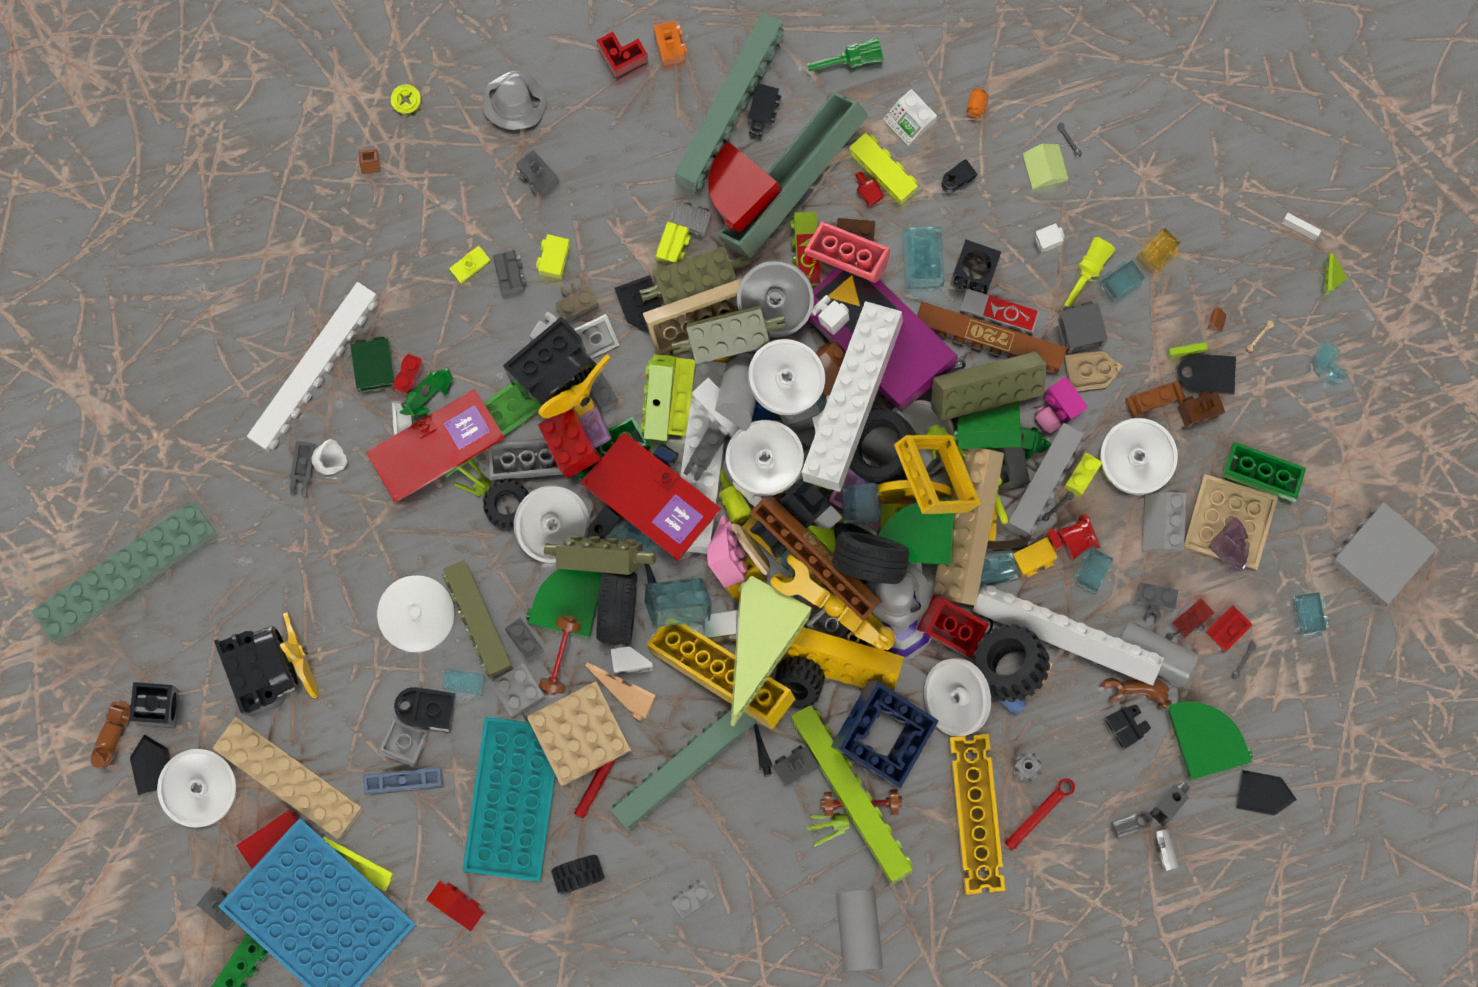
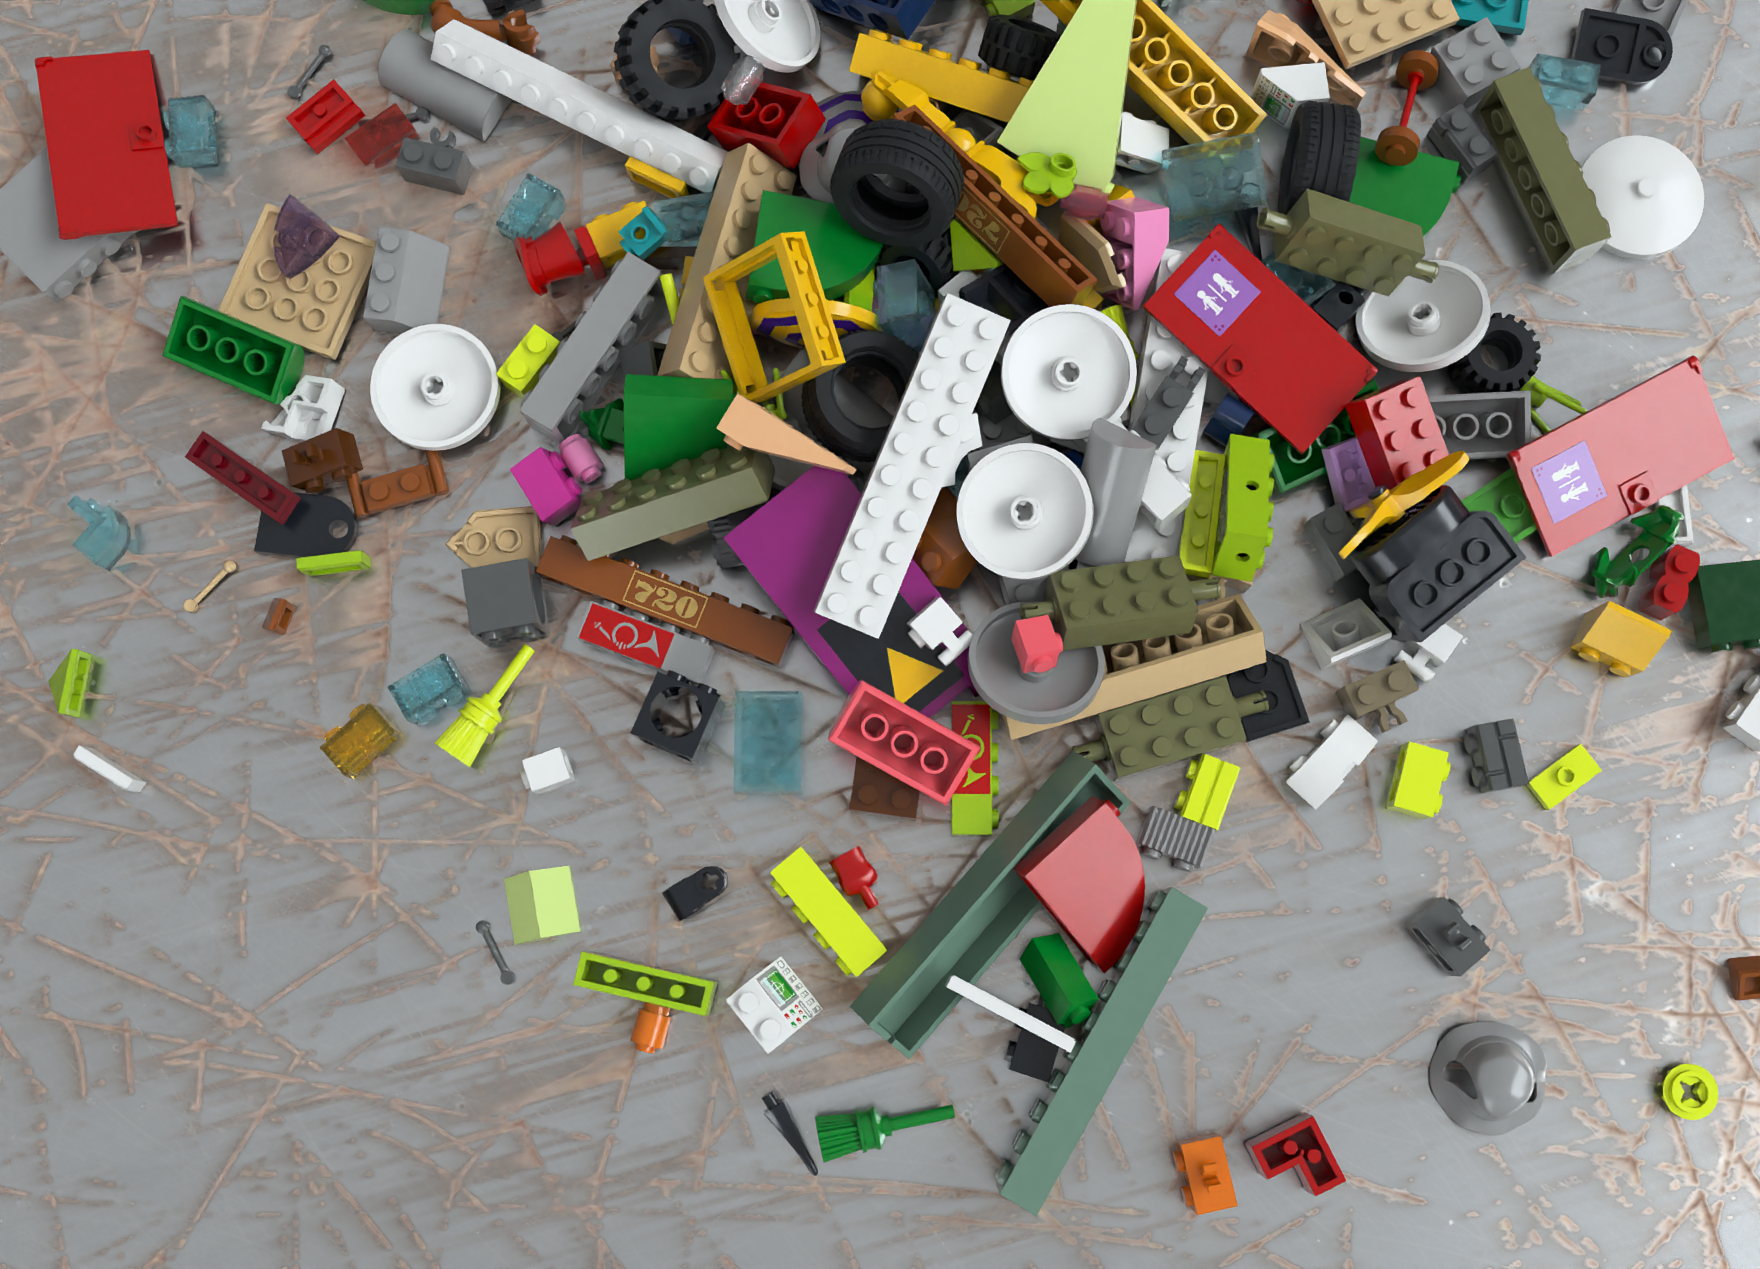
camera: 170 degrees left, 0 degrees up
none -> red door [34,50,178,240]
none -> dark red plate [185,431,301,525]
none -> white slope [261,375,346,442]
none -> lime brick [573,951,718,1016]
none -> teal brick [618,206,673,260]
none -> yellow tile [625,156,689,204]
none -> light nougat wedge [717,394,857,475]
none -> clear brick [721,55,765,105]
none -> black piece [761,1090,819,1176]
none -> white tile [945,975,1076,1053]
none -> coral brick [1011,615,1063,673]
none -> lime plate [1017,152,1077,198]
none -> green brick [1020,933,1099,1028]
none -> clear pink brick [1060,183,1109,221]
none -> white brick [1286,714,1378,810]
none -> yellow slope [1570,601,1672,677]

